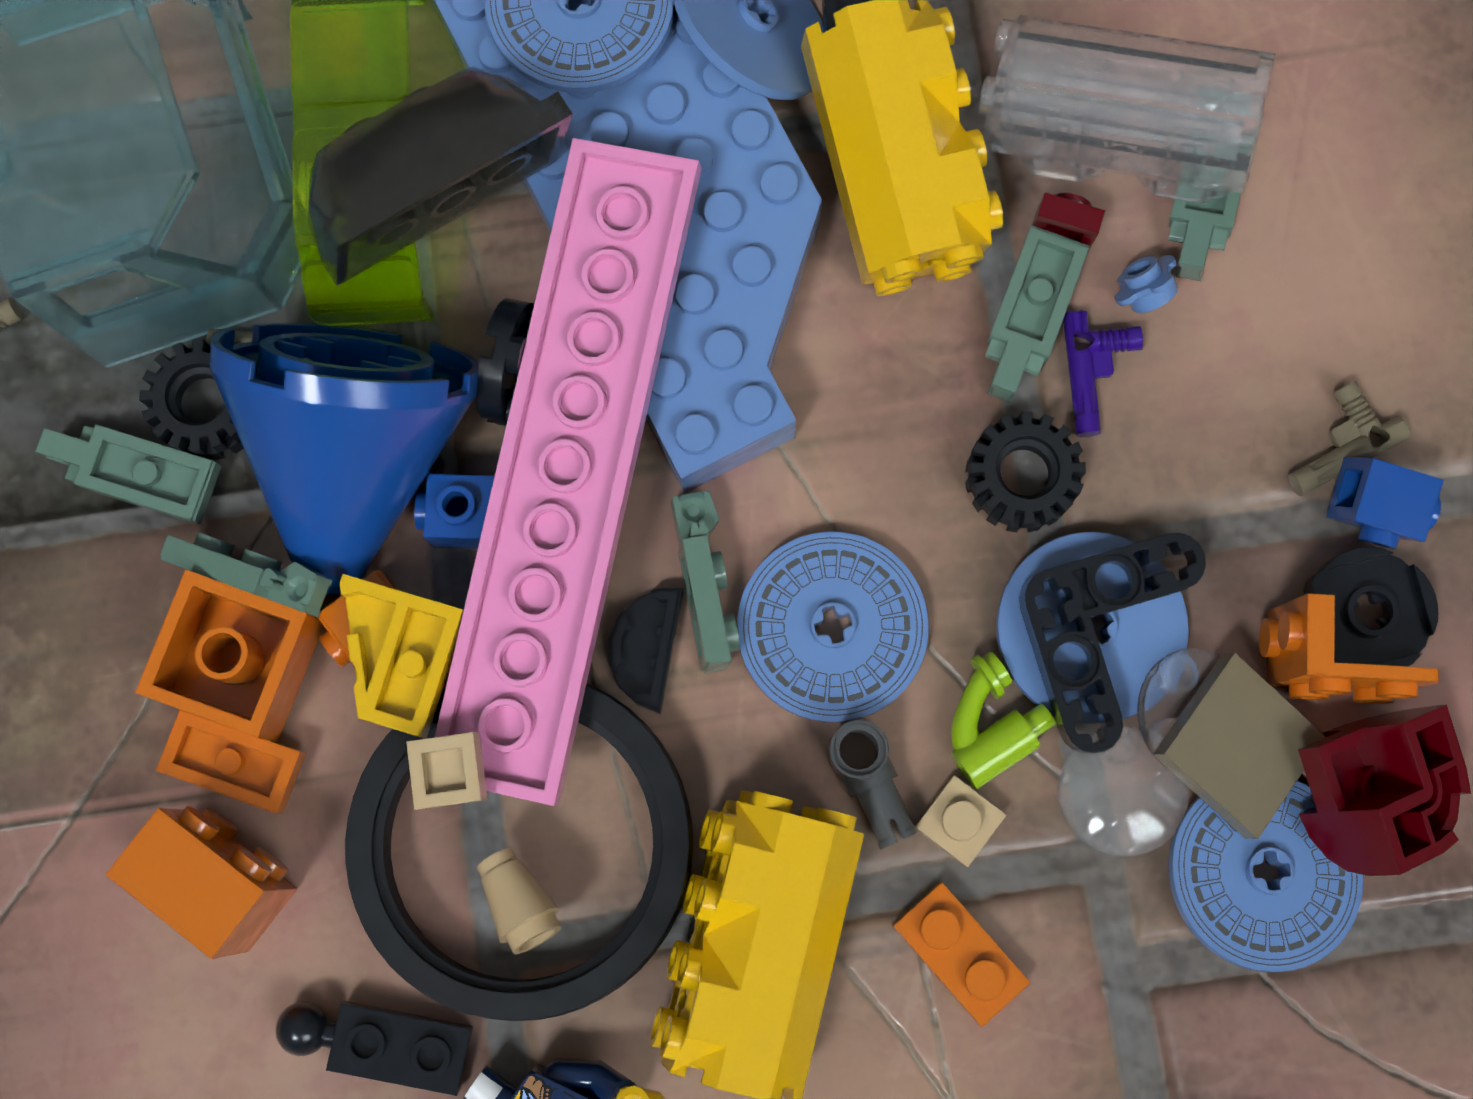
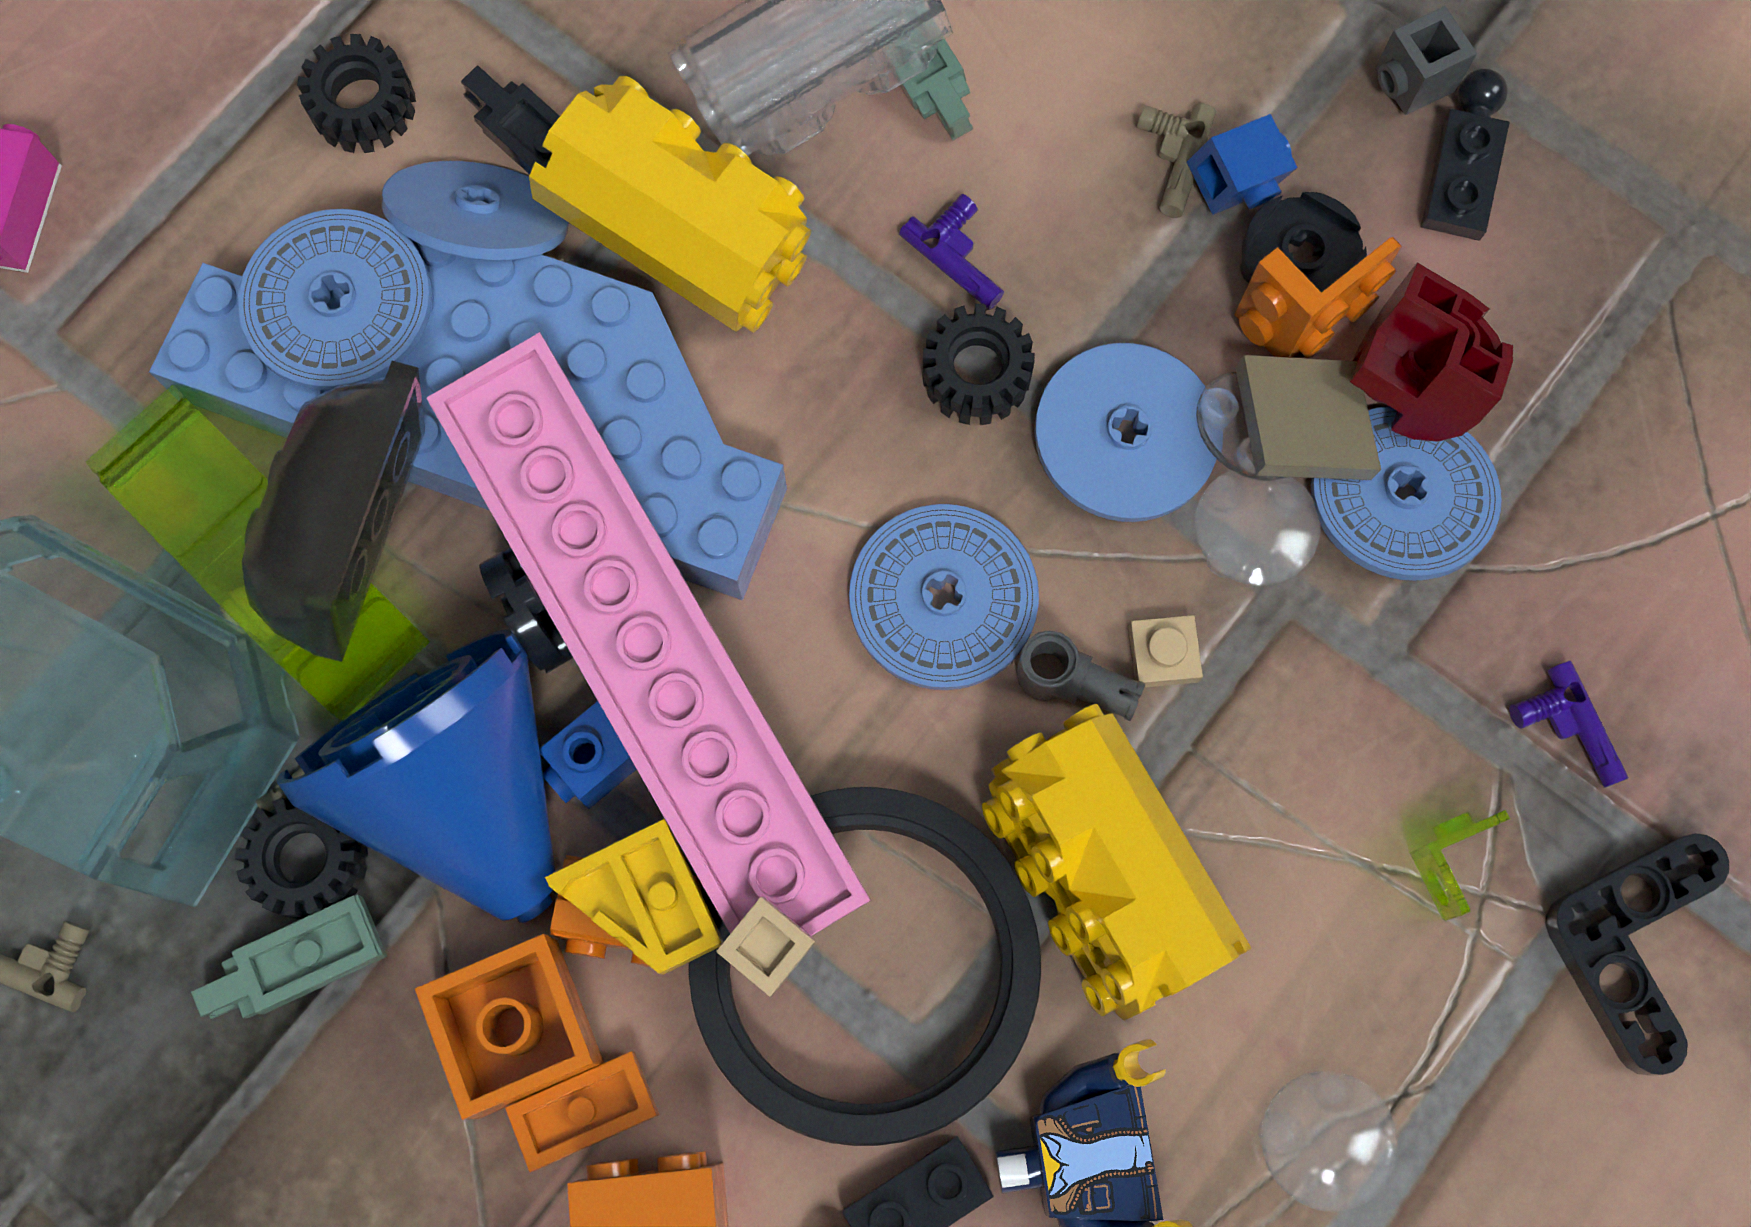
camera: 45 degrees left, 5 degrees down
sand green hinge [159,532,332,617] -> none
tan cone [477,848,562,954] -> none
black tile [609,588,684,715] -> none
sand green hinge [671,491,740,674] -> none
orange plate [892,882,1031,1027] -> none
lime plant [950,651,1056,790] -> none
sand green hinge [985,225,1090,403] -> none
black beam [1019,533,1206,754] -> none
dark red plate [1032,192,1105,251] -> none
medium blue plate [1114,255,1178,313] -> none

